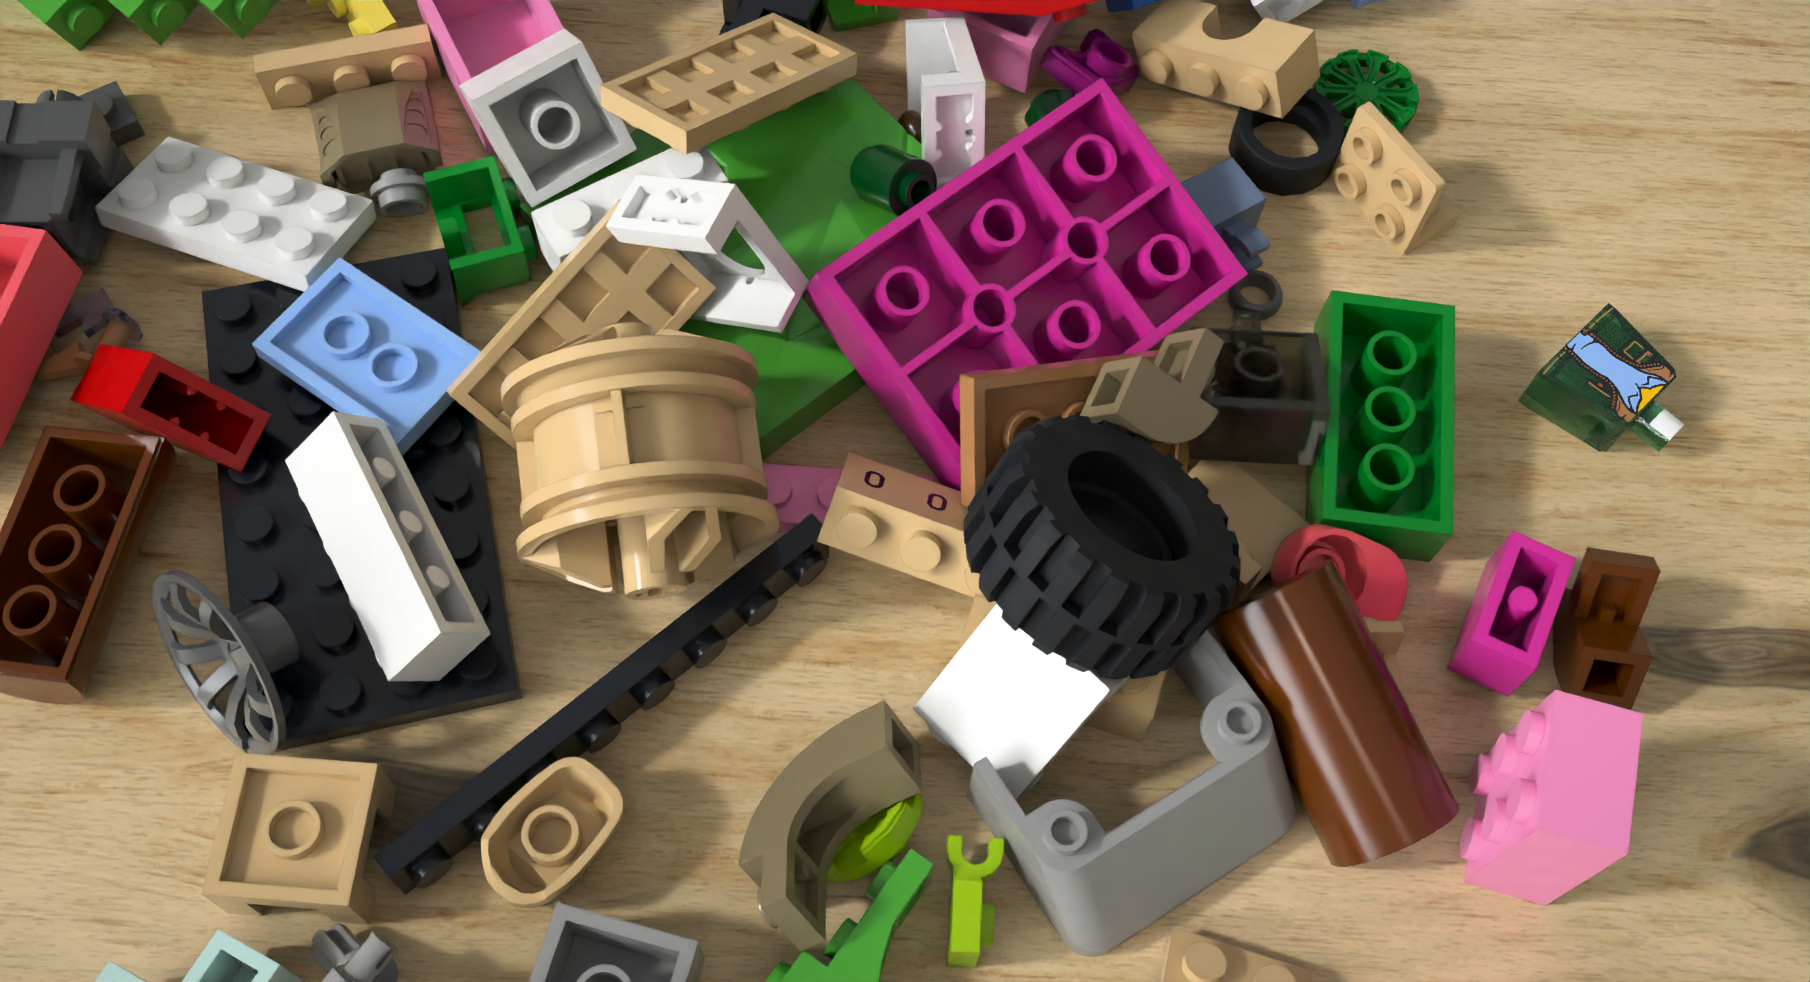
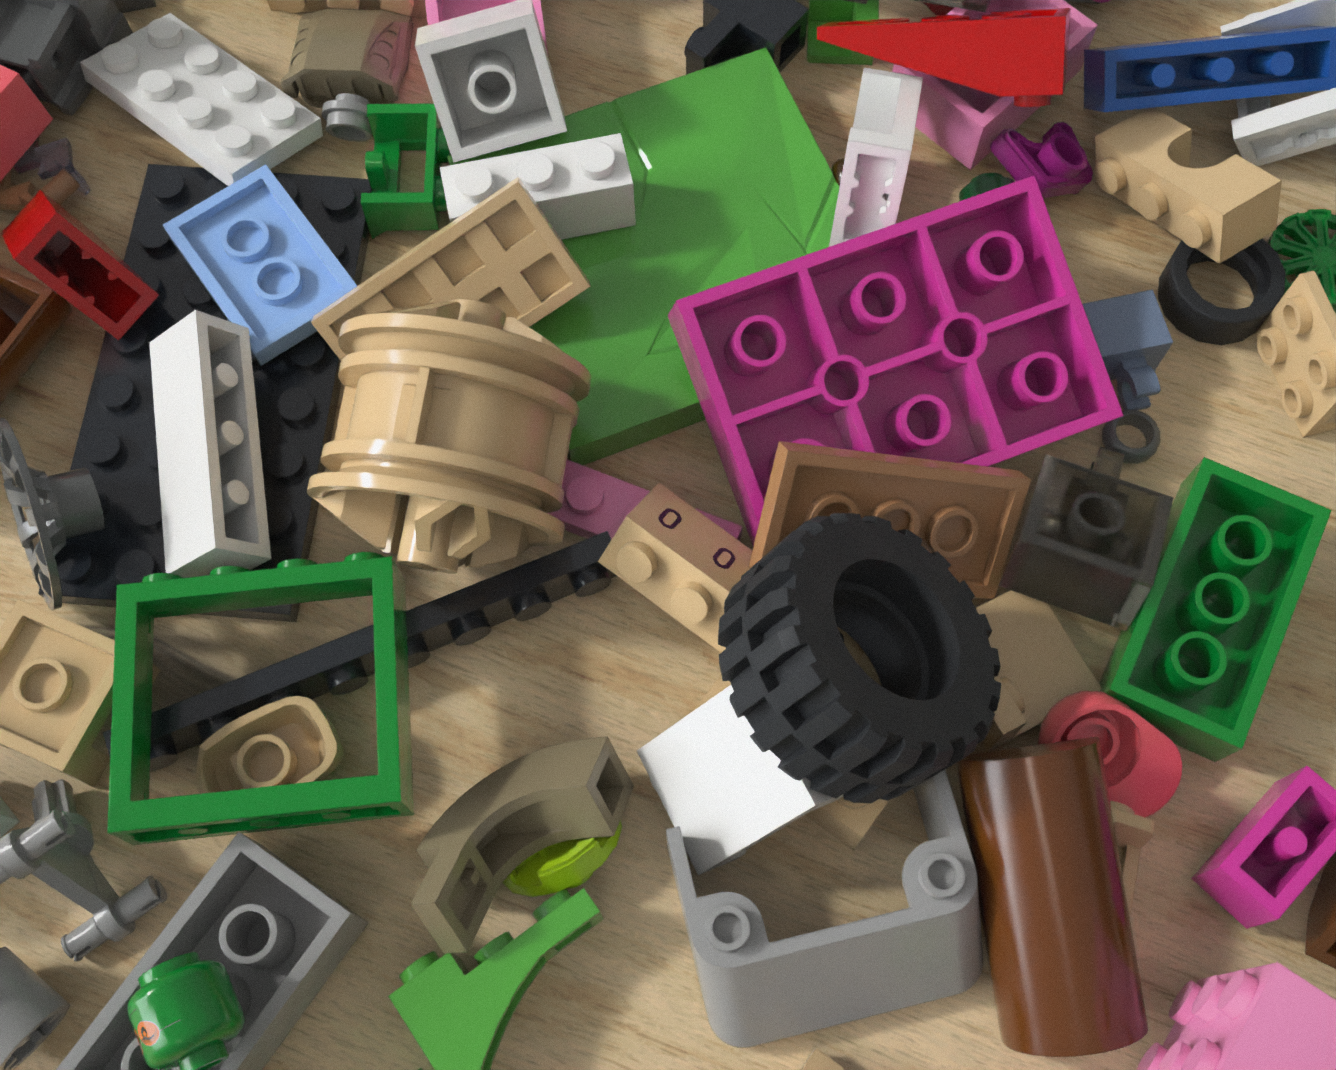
camera: 25 degrees right, 5 degrees up
tan plate [600,13,858,154] -> none
white panel [606,174,809,333] -> none
dark green brick [850,144,937,216] -> none
lime plate [946,835,1004,968] -> none
dark tan brick [1080,327,1225,446] -> none
none -> green window [107,552,414,845]

